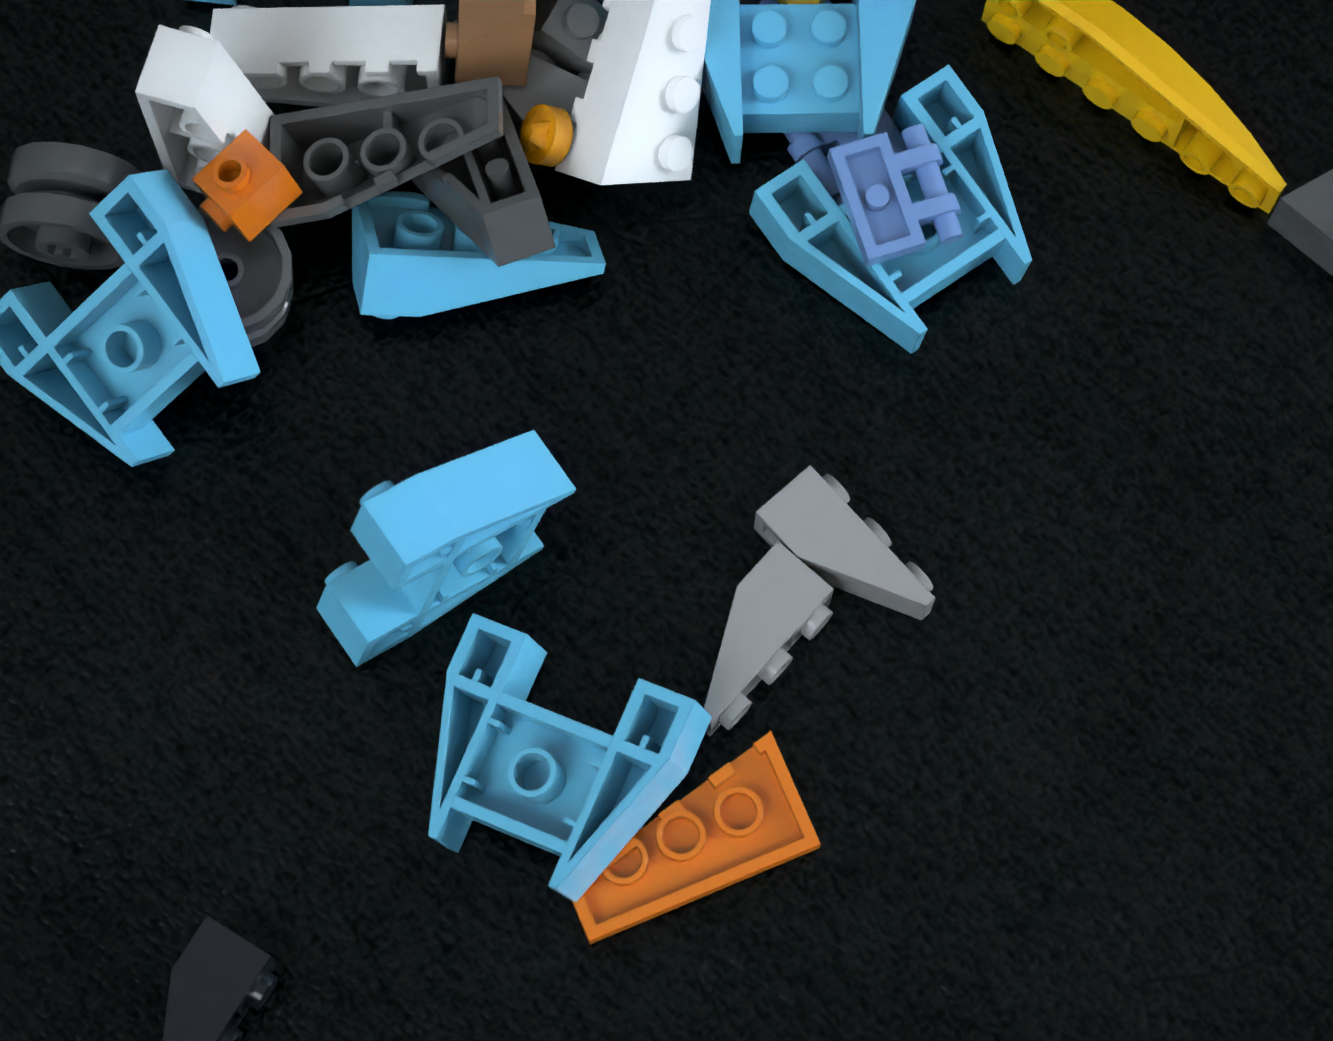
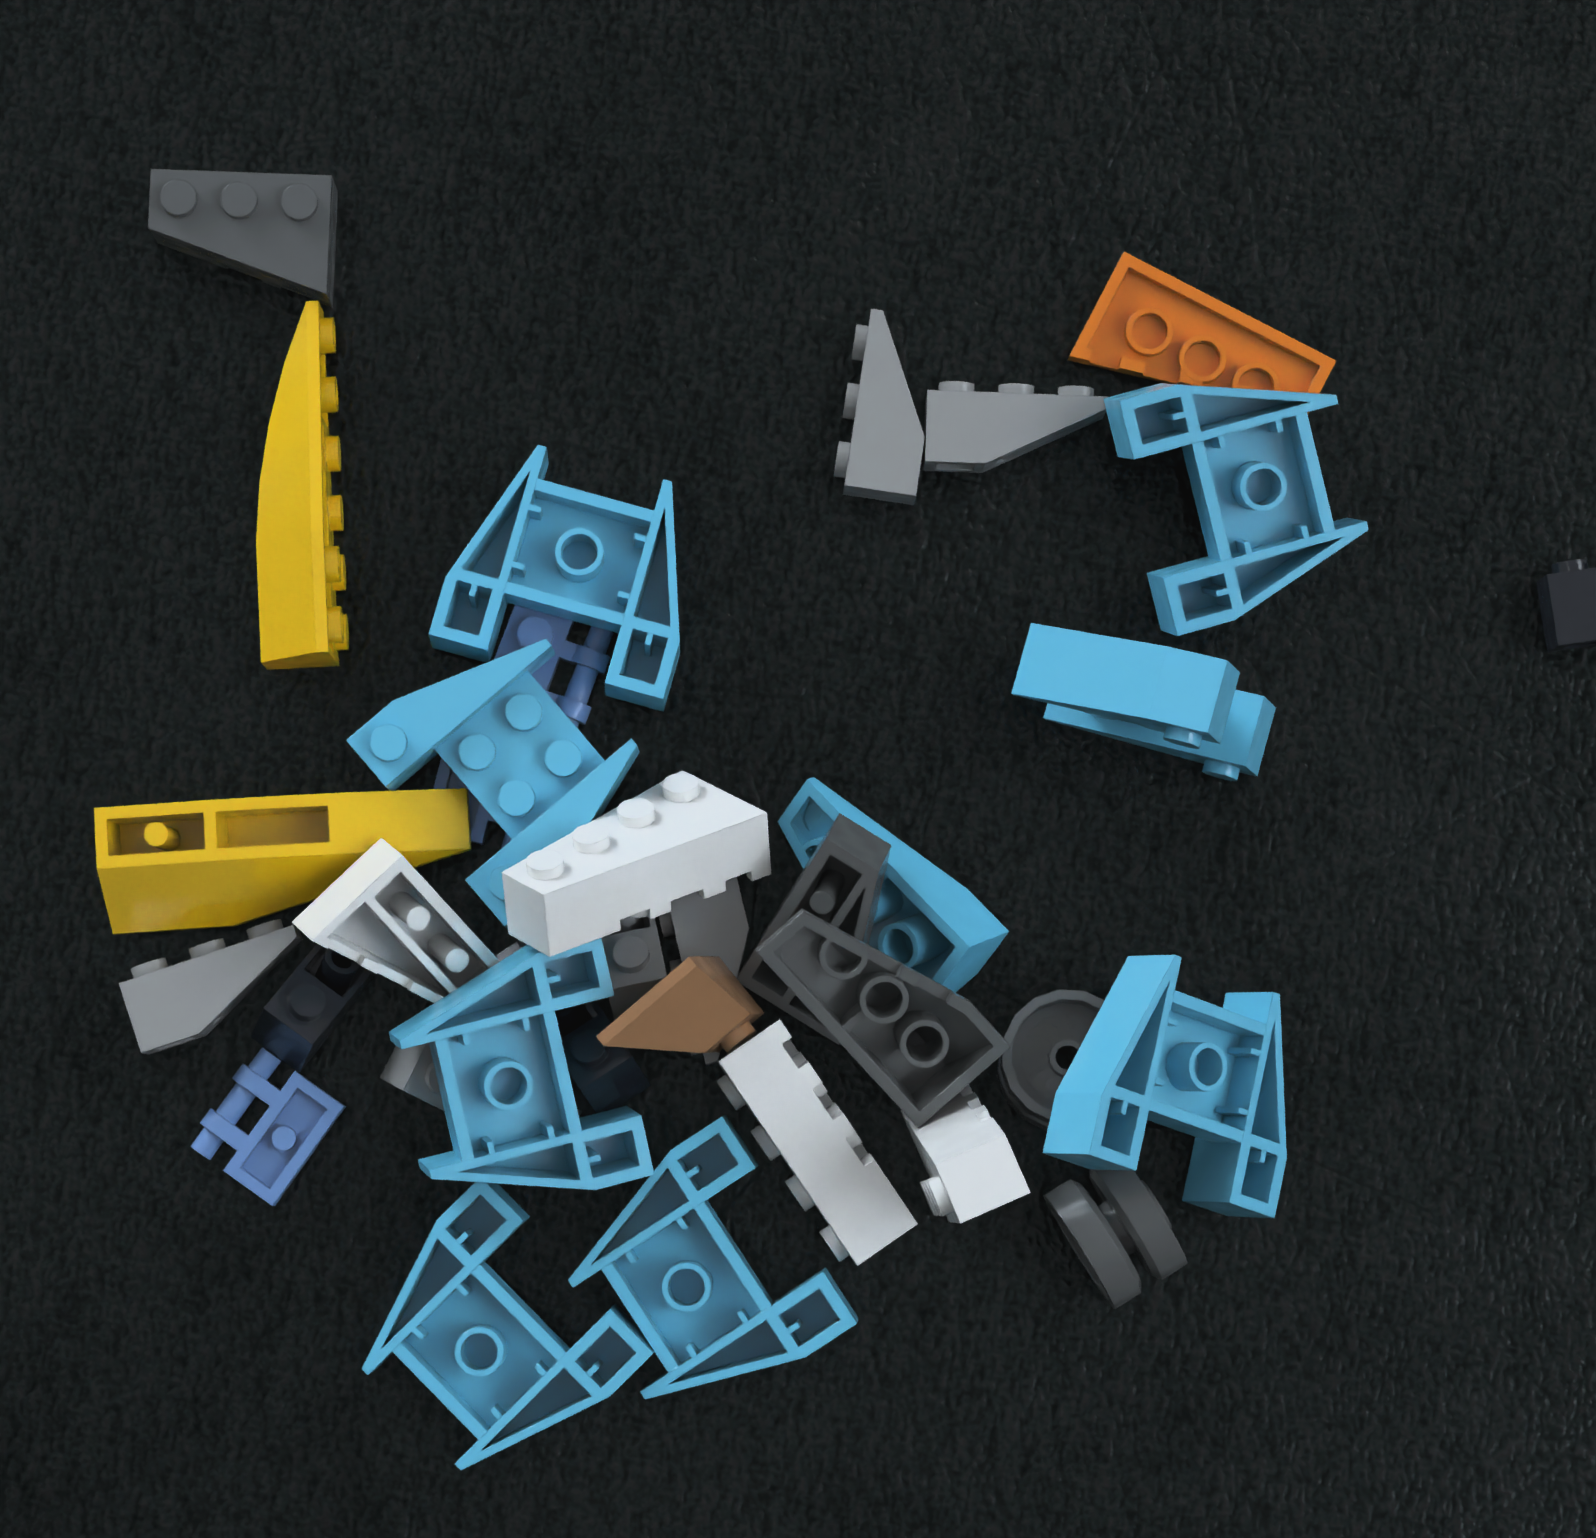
camera: 135 degrees left, 10 degrees up
orange brick [192,129,303,242] -> none
light orange tile [520,104,573,167] -> none
medium blue plate [827,124,964,267] -> none

